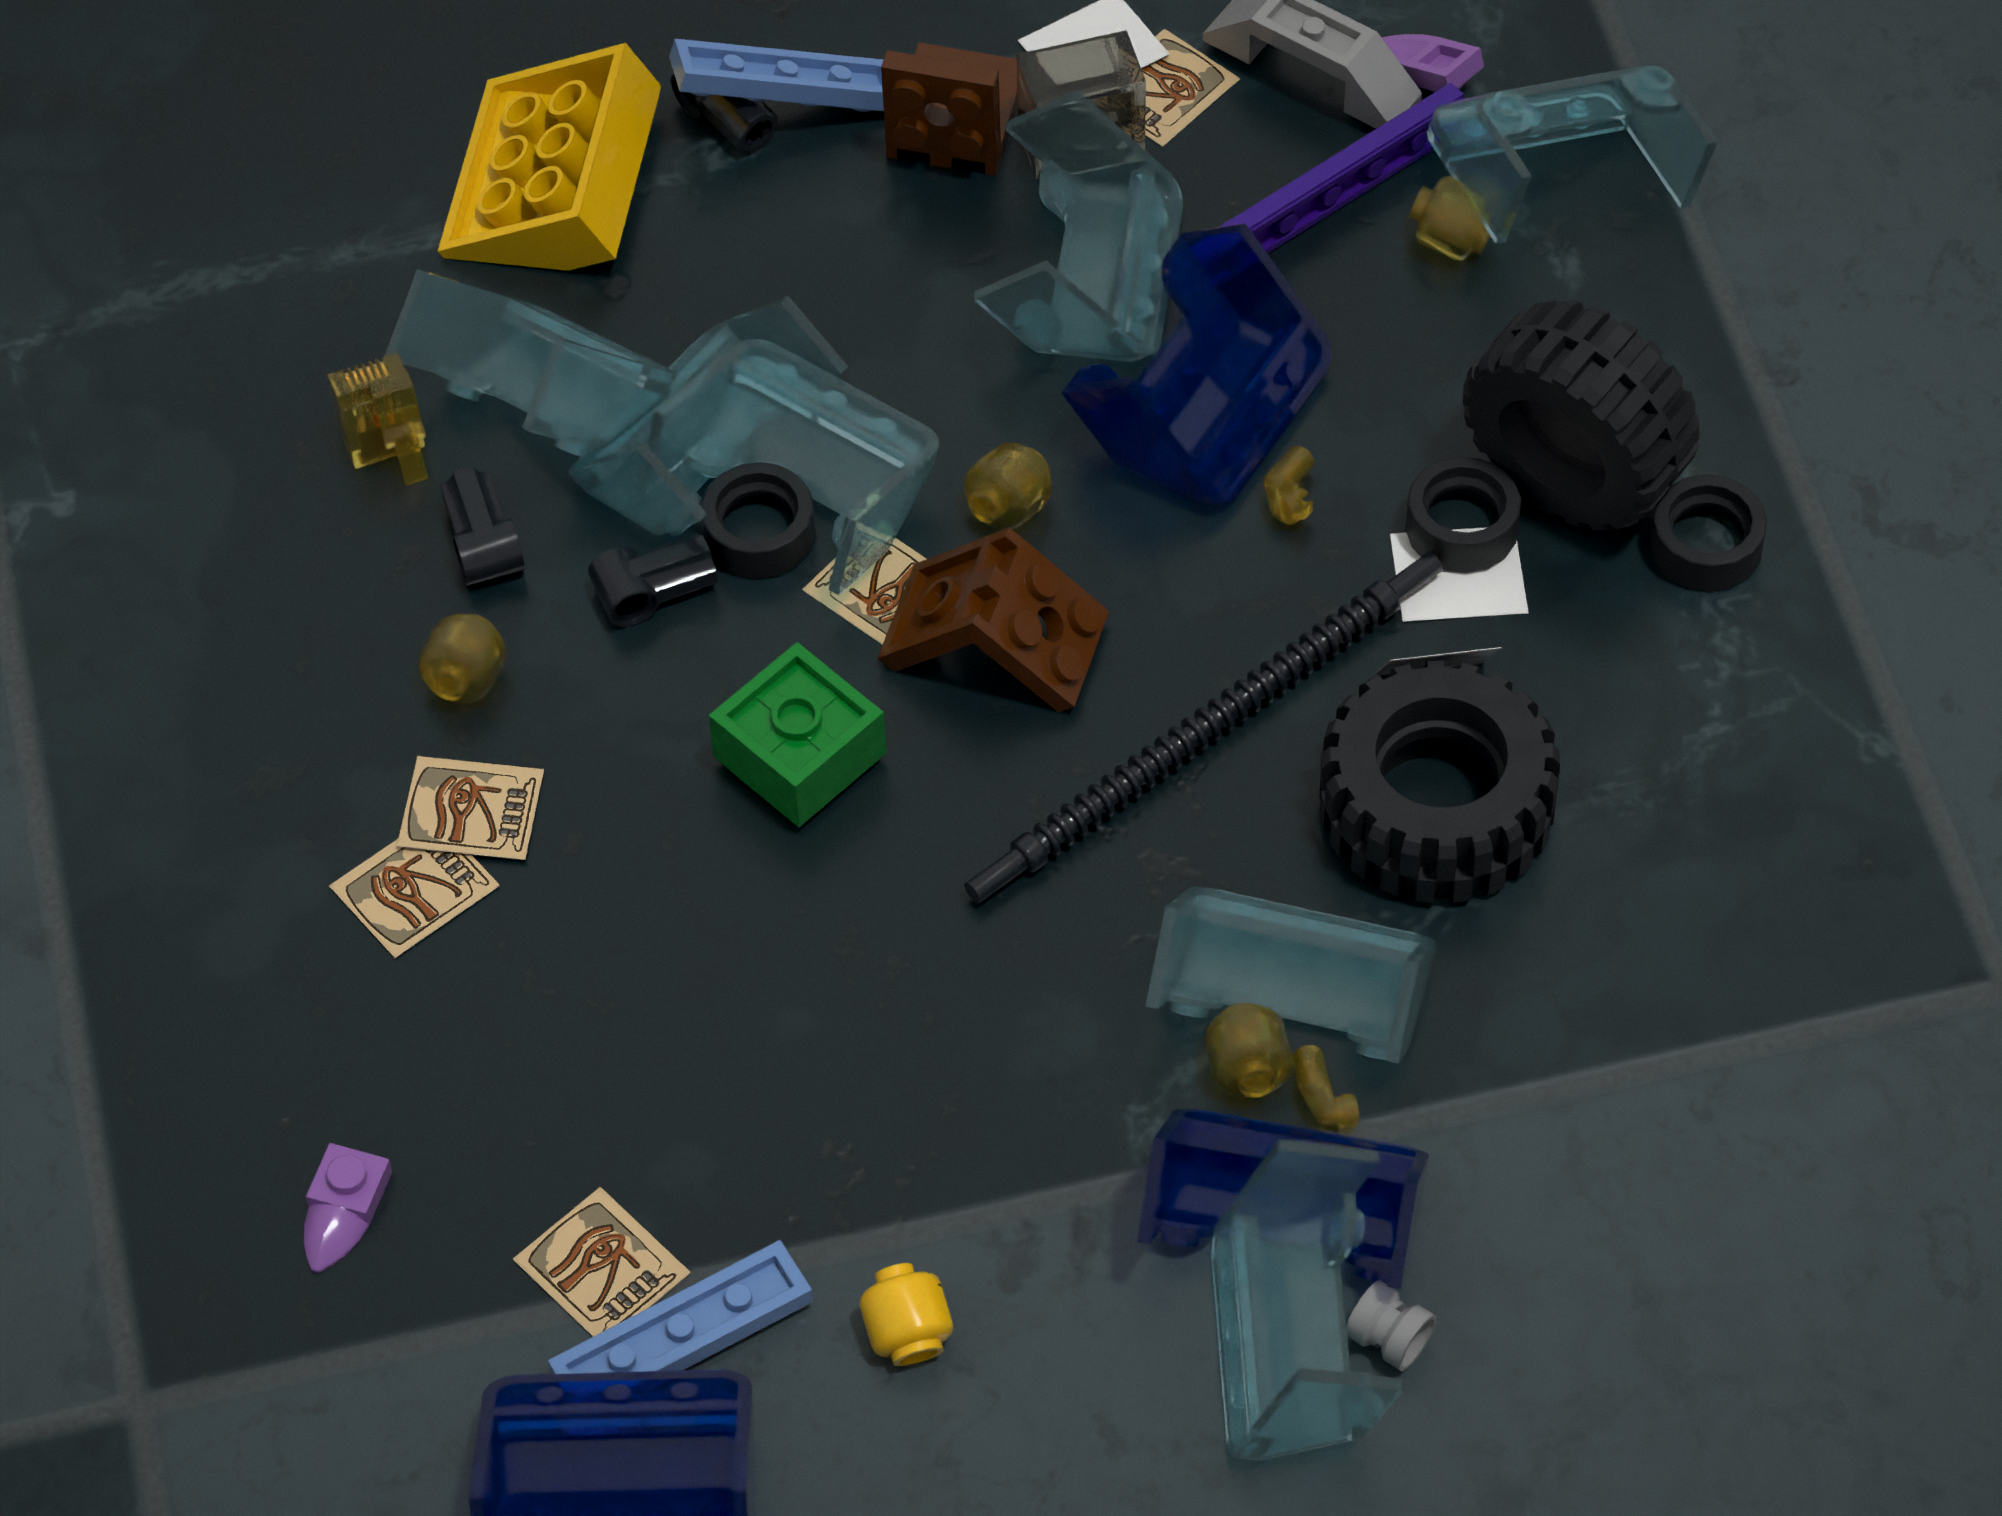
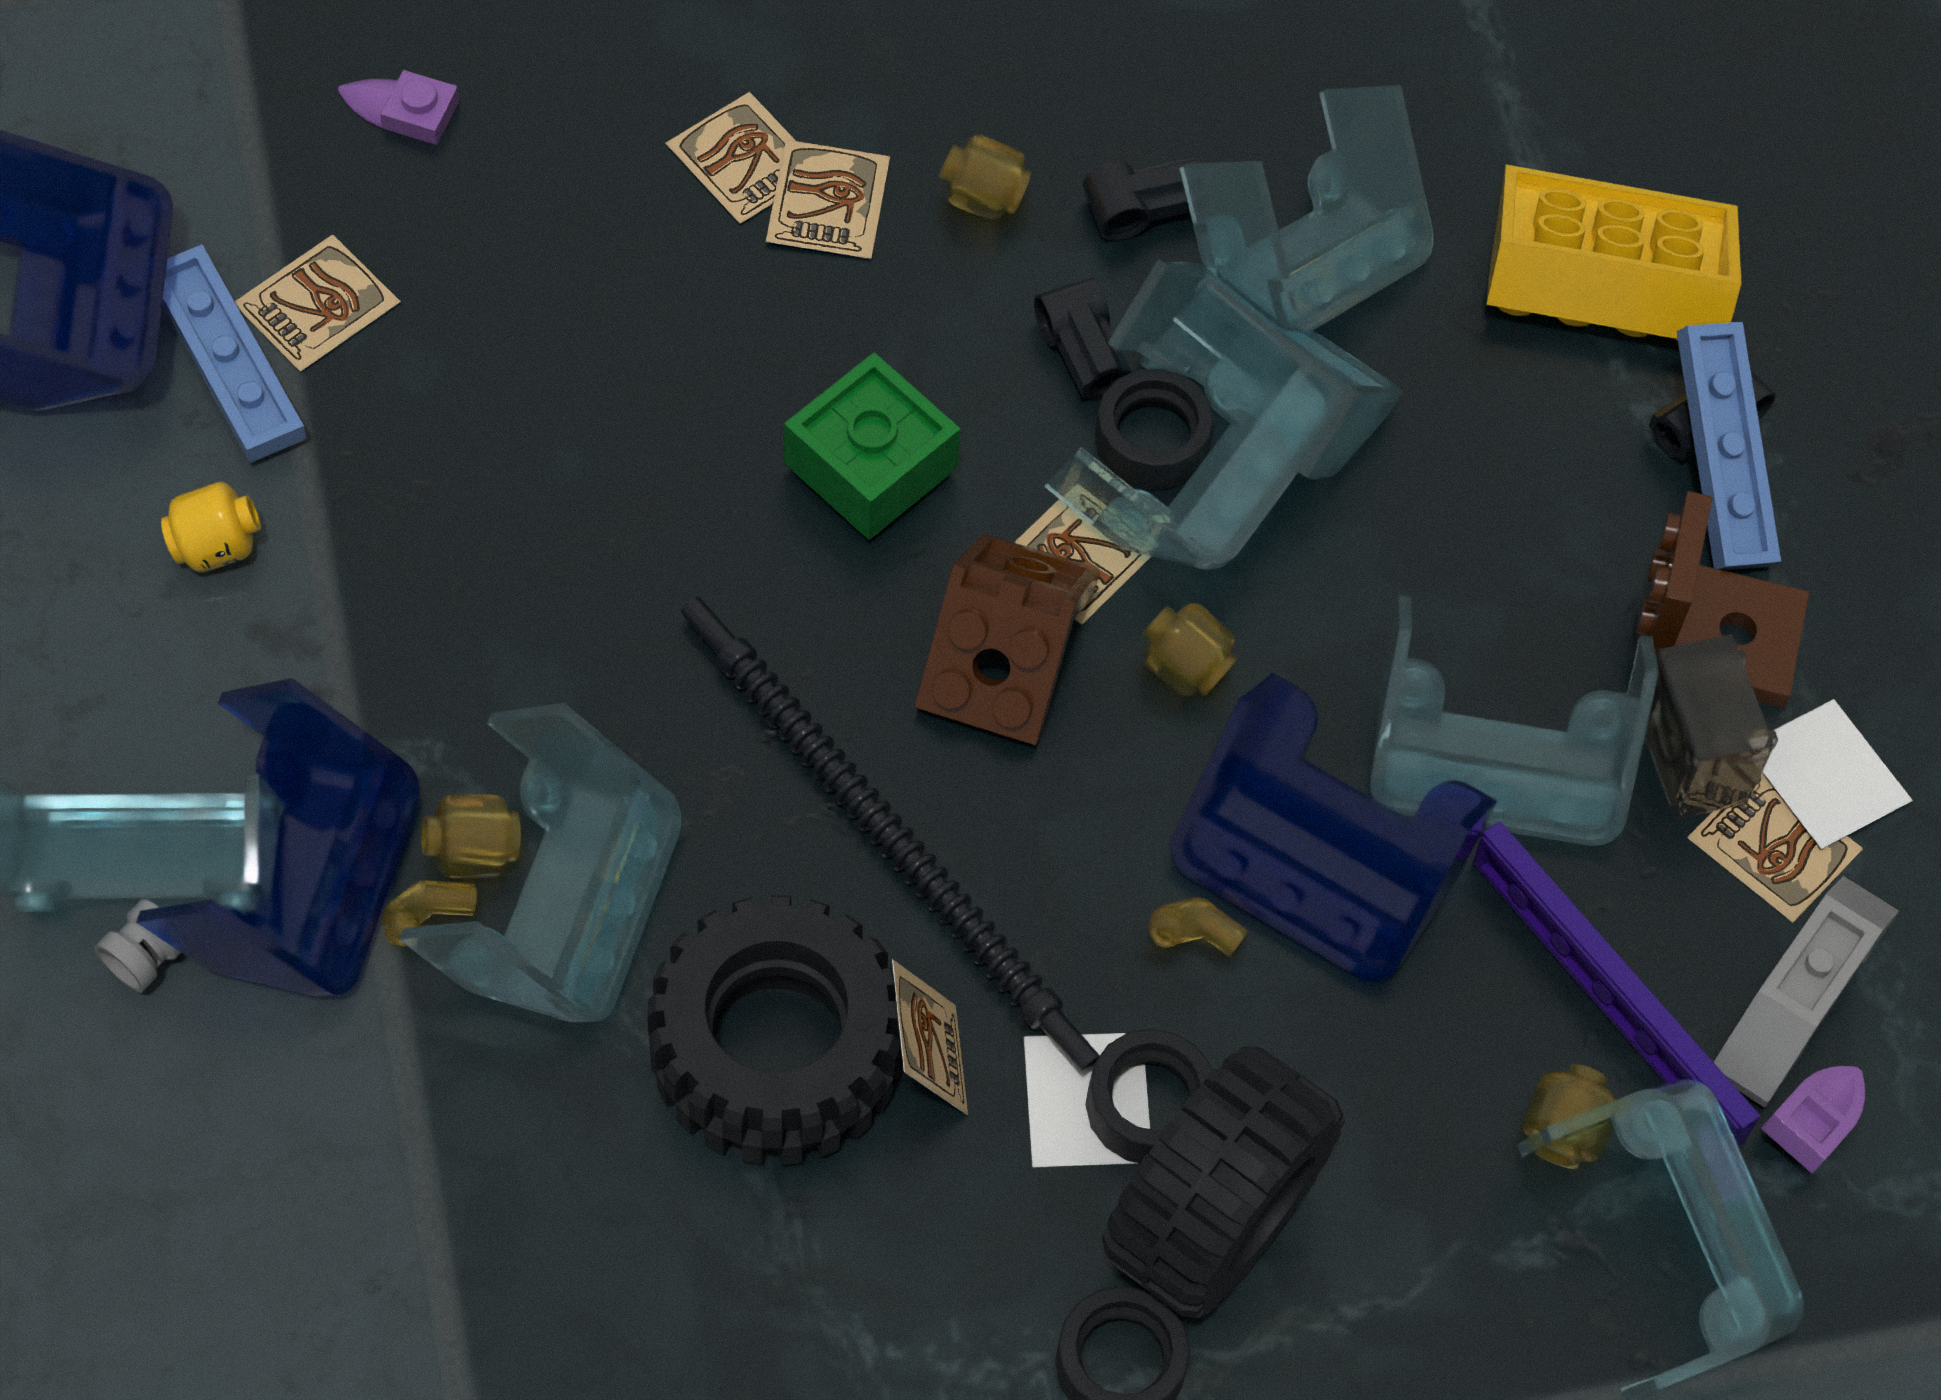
camera: 85 degrees right, 5 degrees up
clear yellow piece [327,352,428,486] -> none

